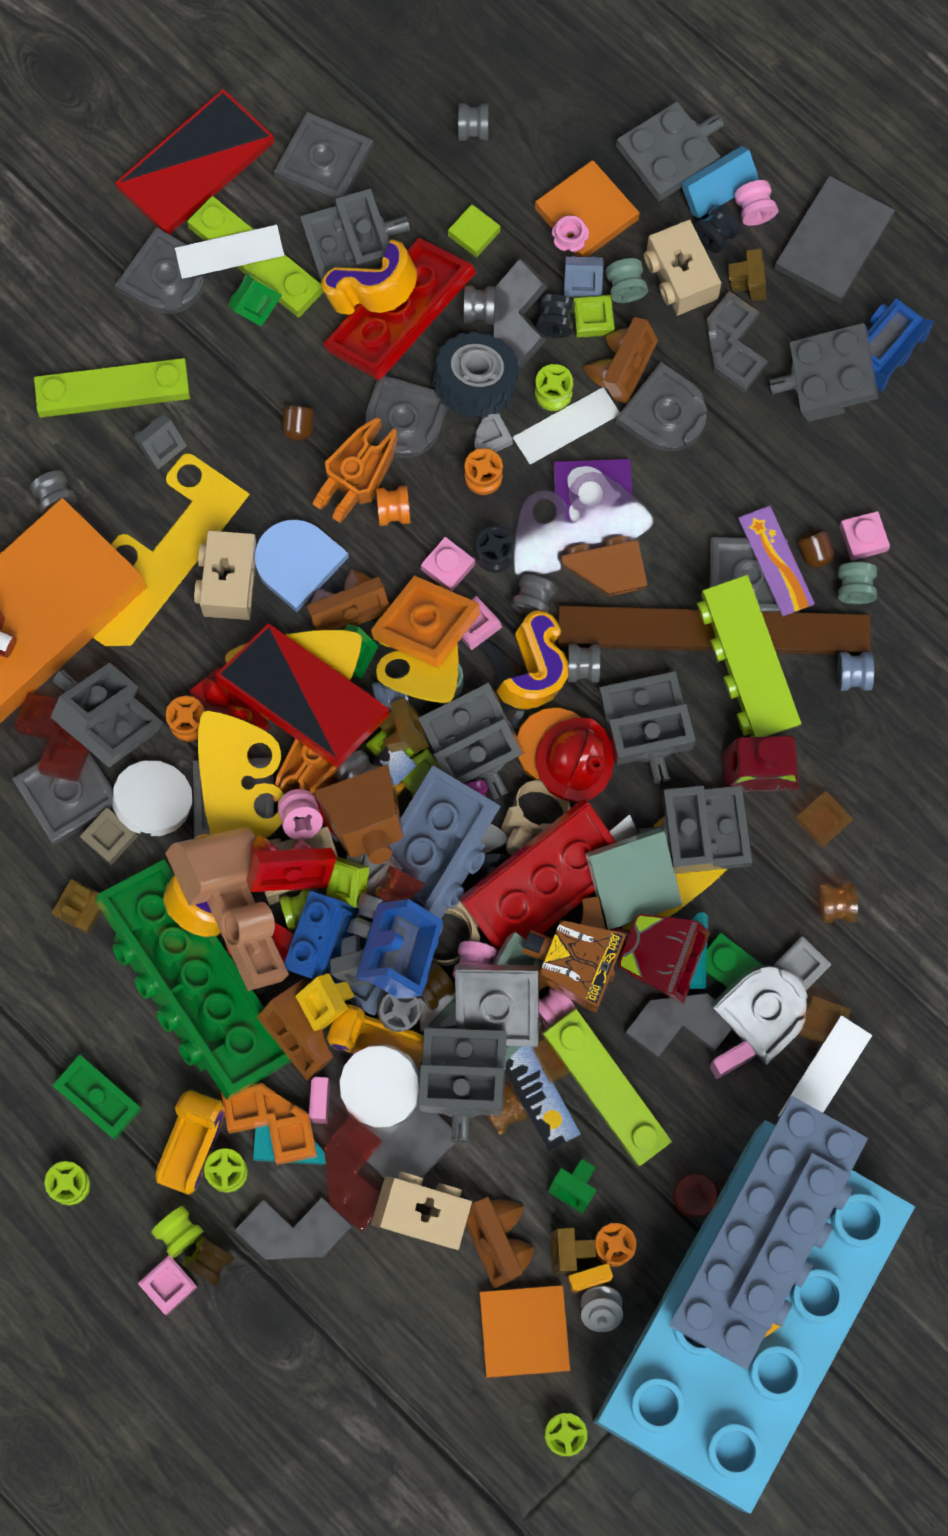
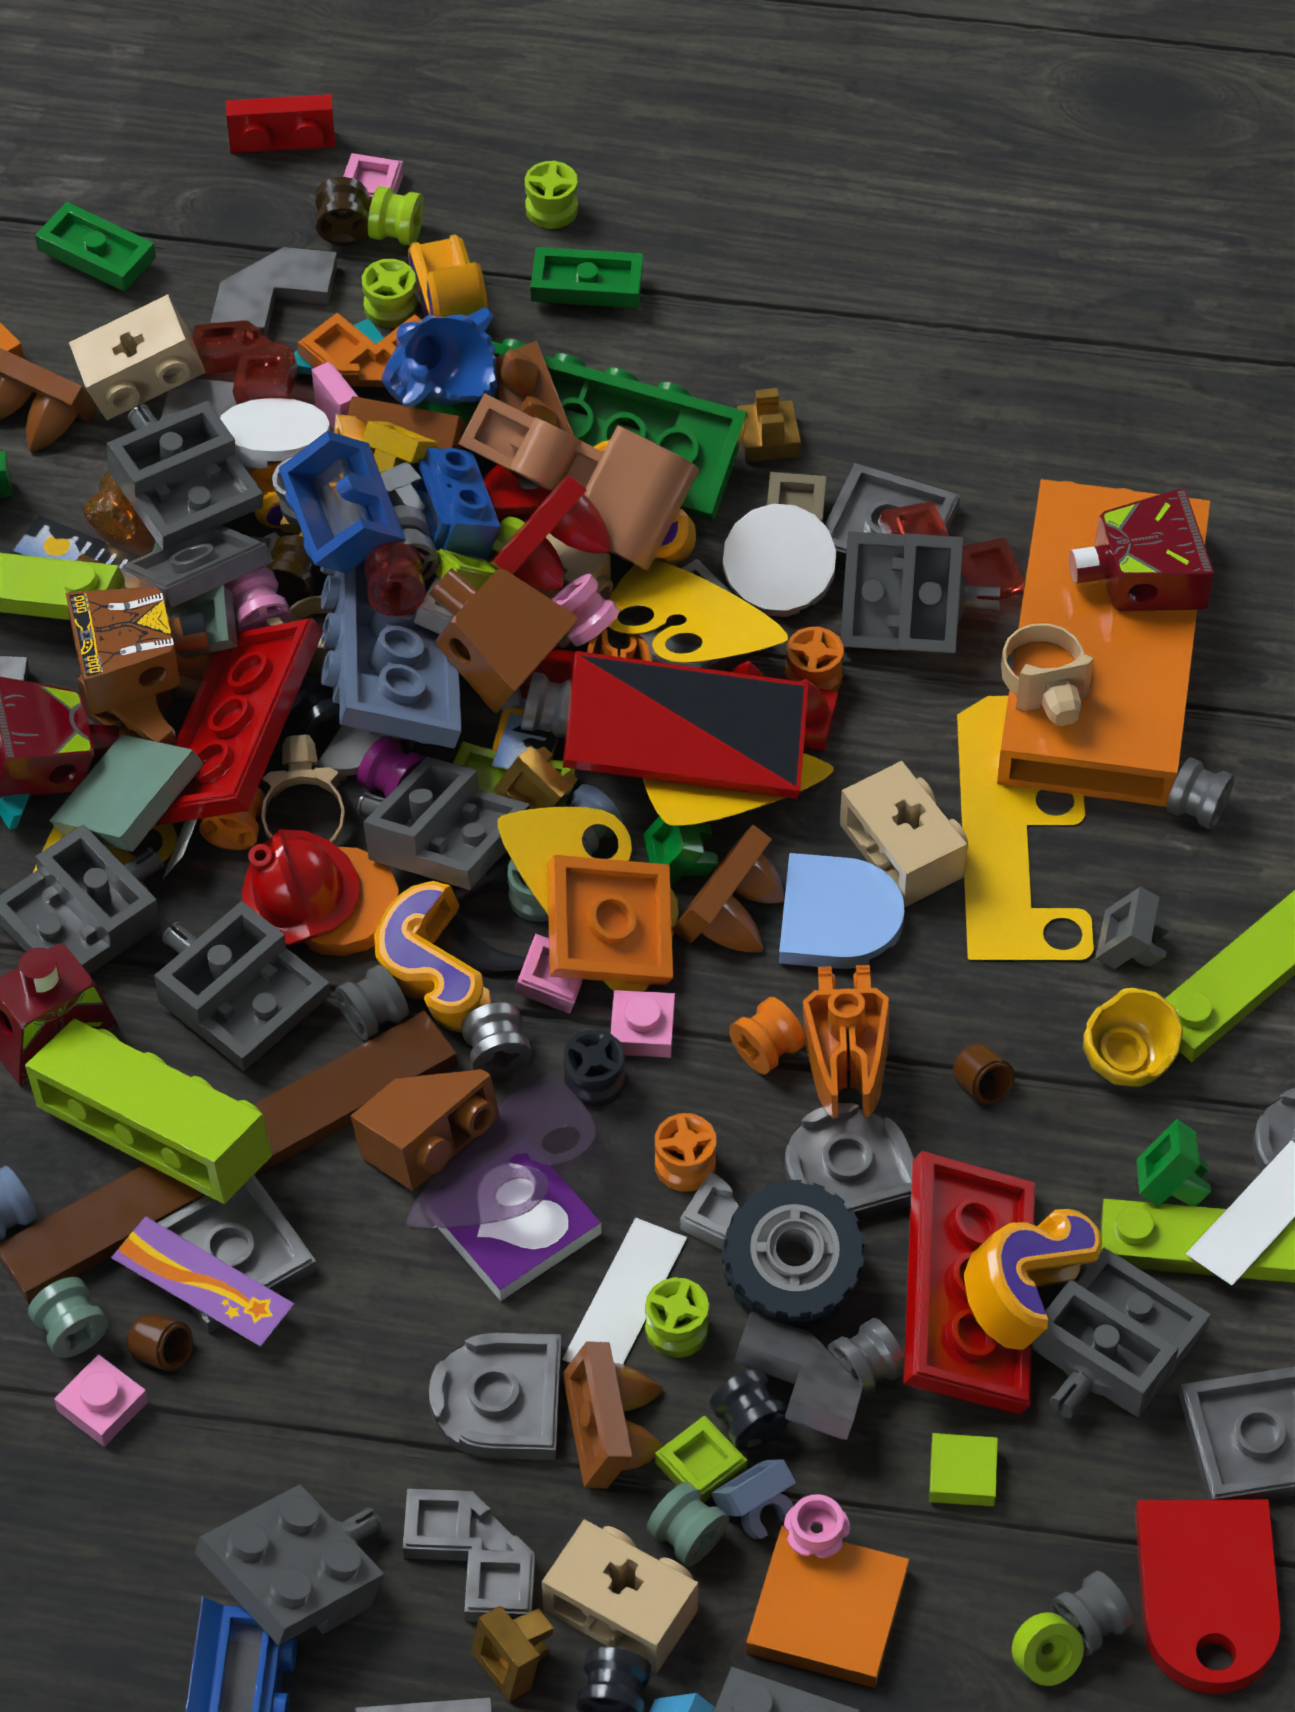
camera: 145 degrees right, 20 degrees down
none -> green plate [35,202,156,292]
none -> red plate [226,94,336,153]
none -> blue hair [382,307,499,408]
none -> dark orange tile [495,341,574,436]
none -> tan piece [1001,623,1094,726]
none -> lime tile [1012,1612,1084,1686]
none -> yellow hair [1083,988,1183,1087]
none -> red tile [1135,1499,1280,1694]

